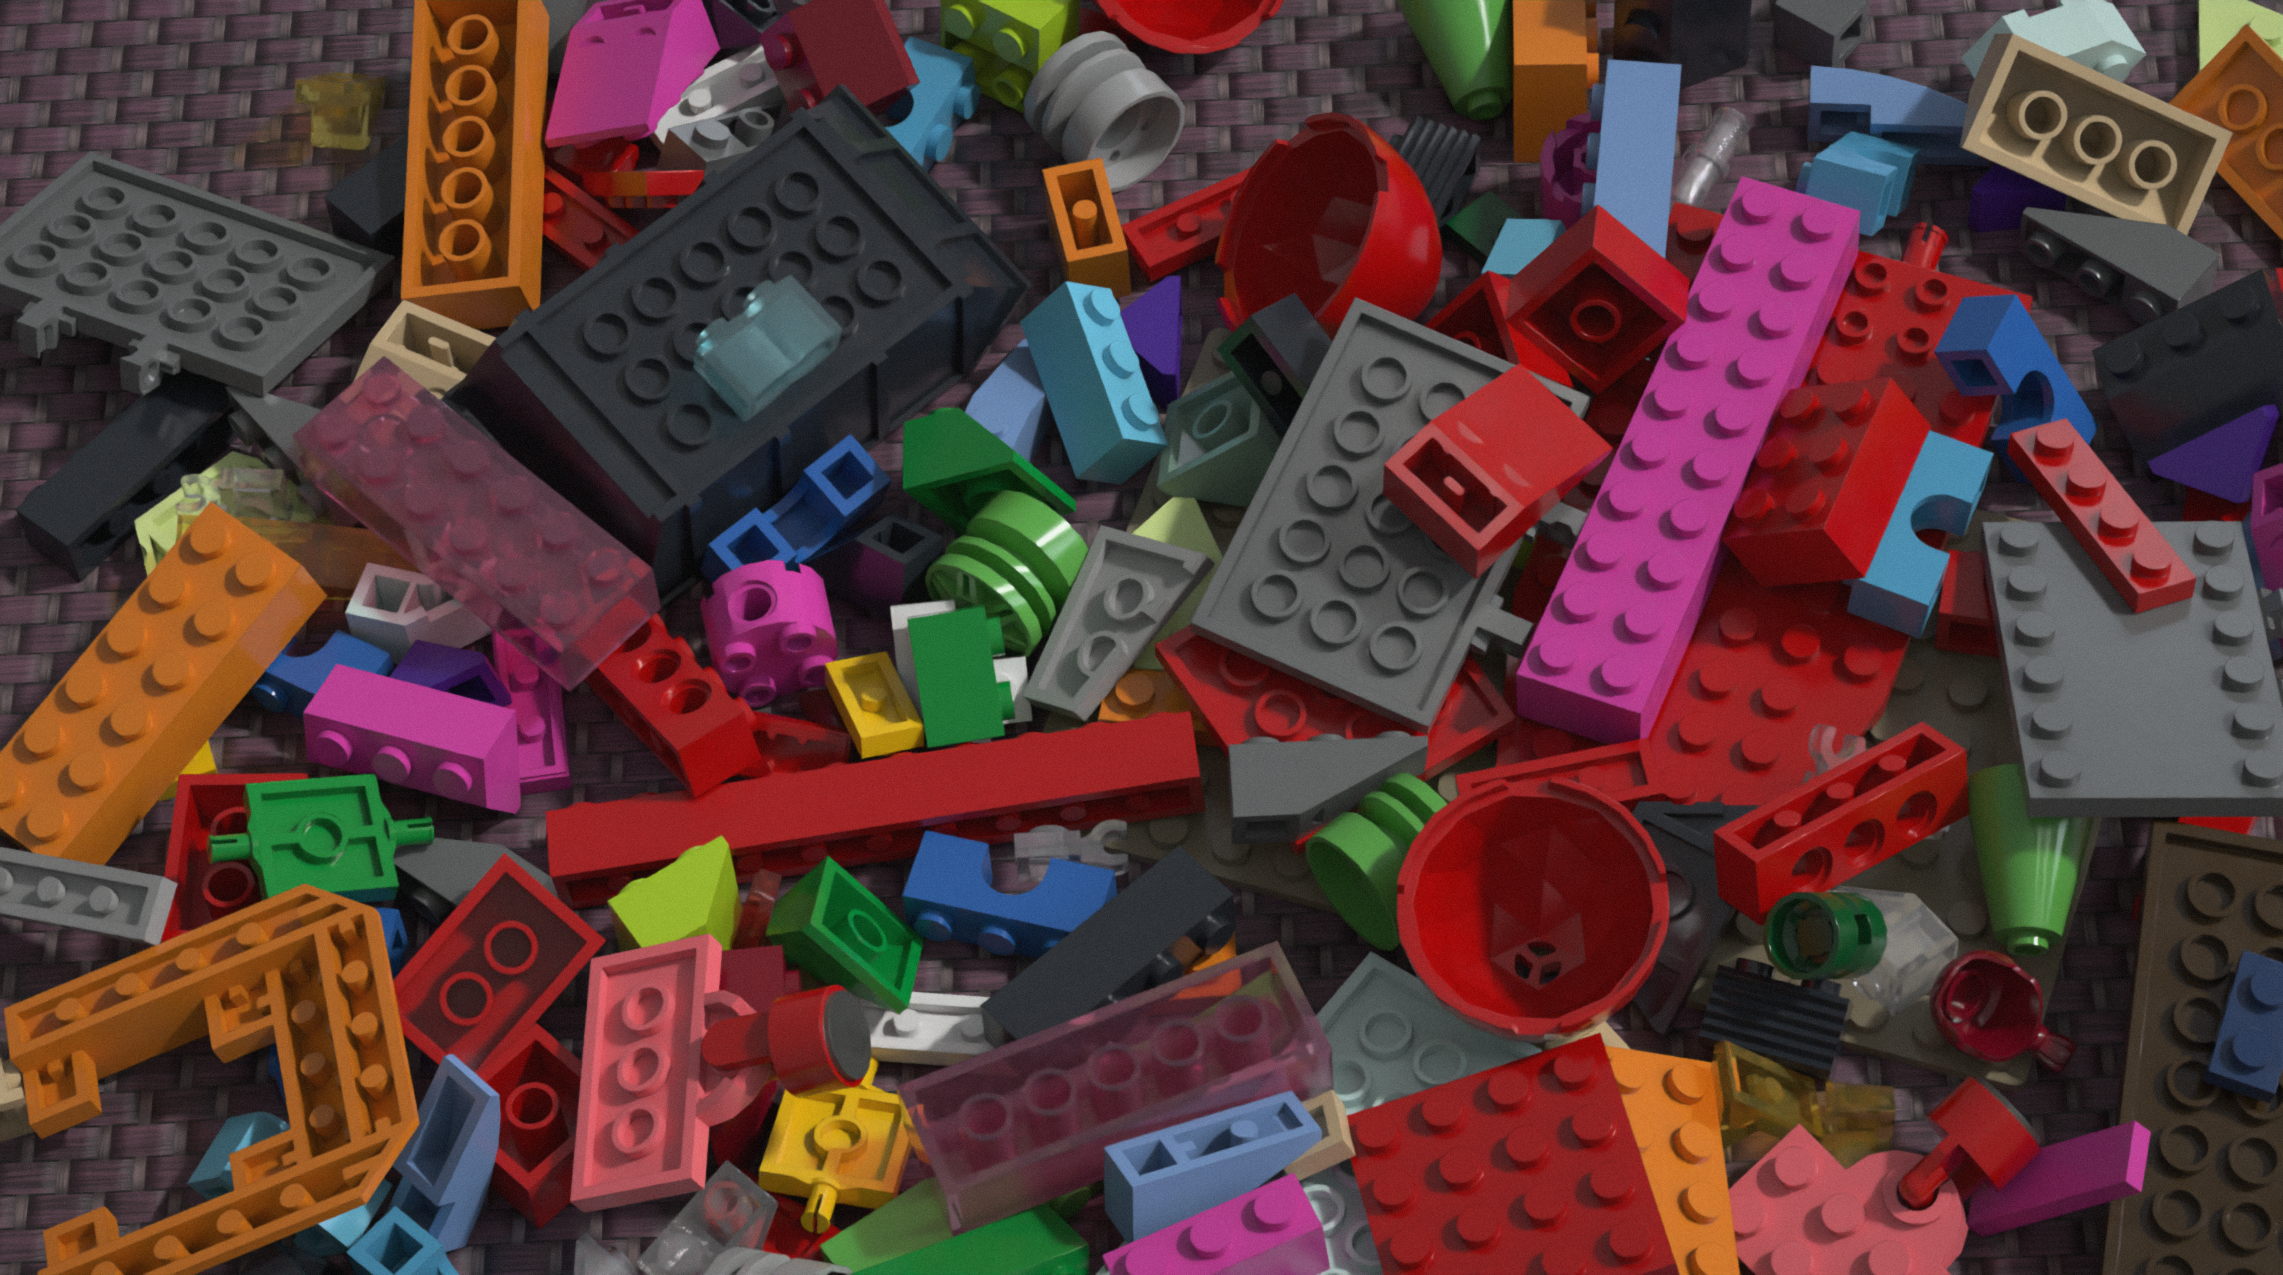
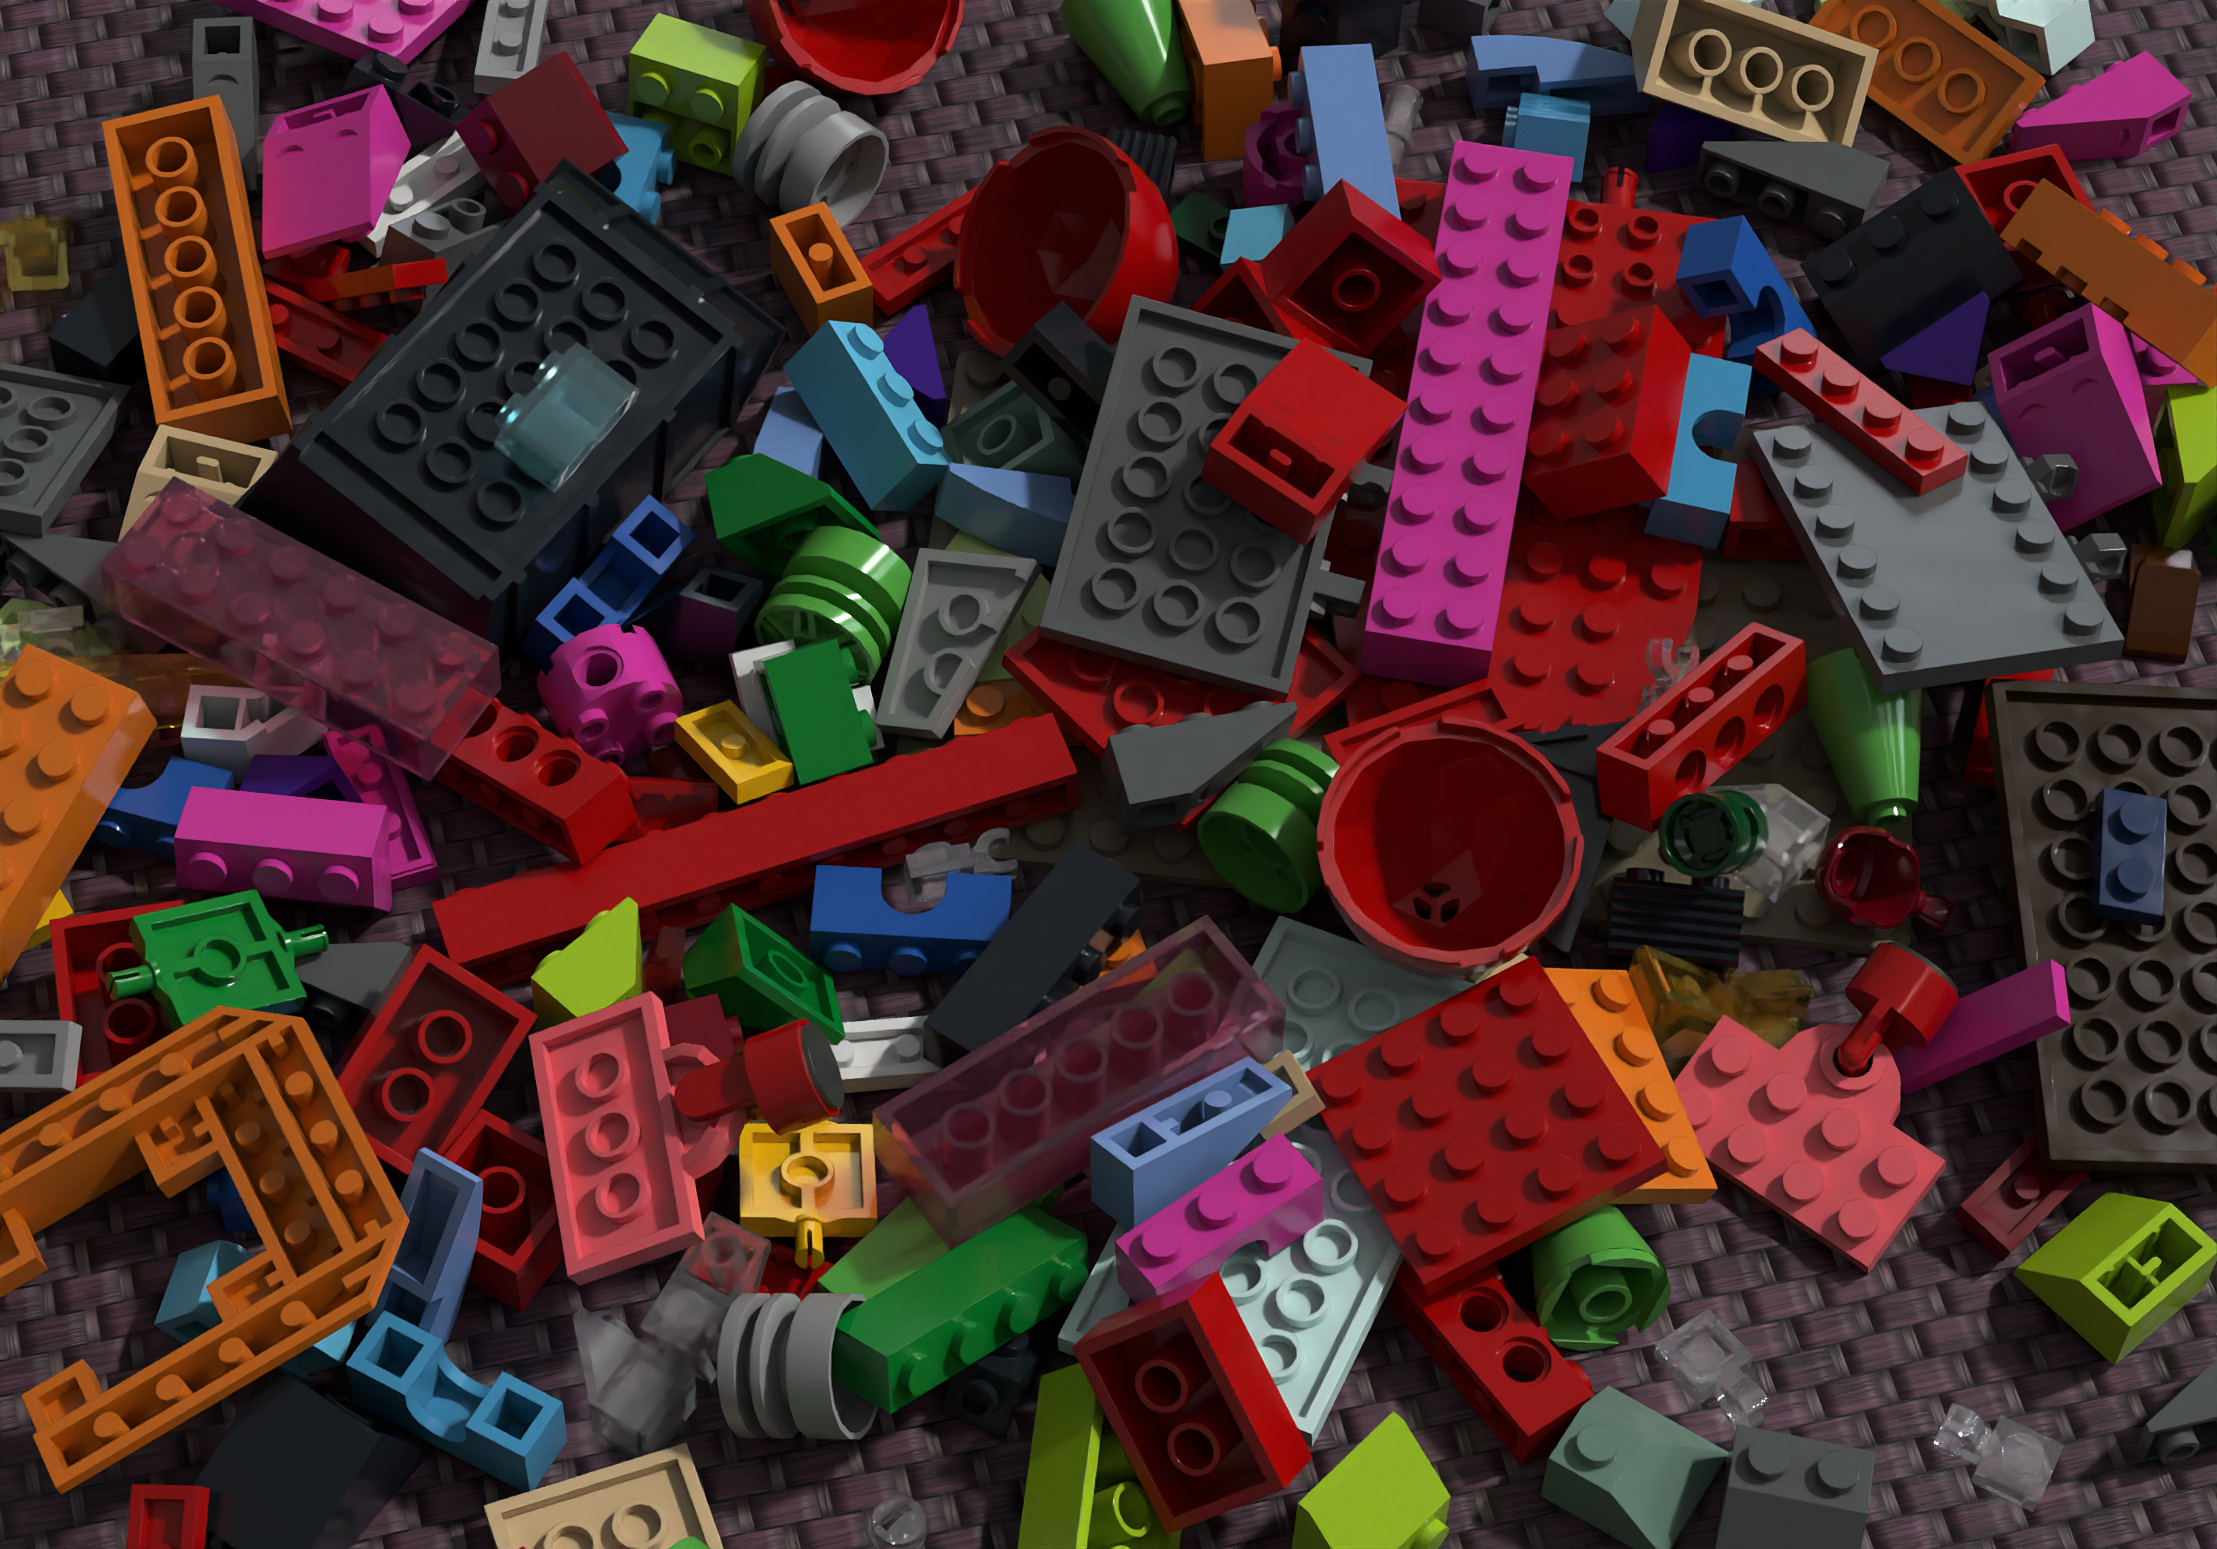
camera: 20 degrees left, 0 degrees up
none -> medium blue slope [935,462,1076,568]

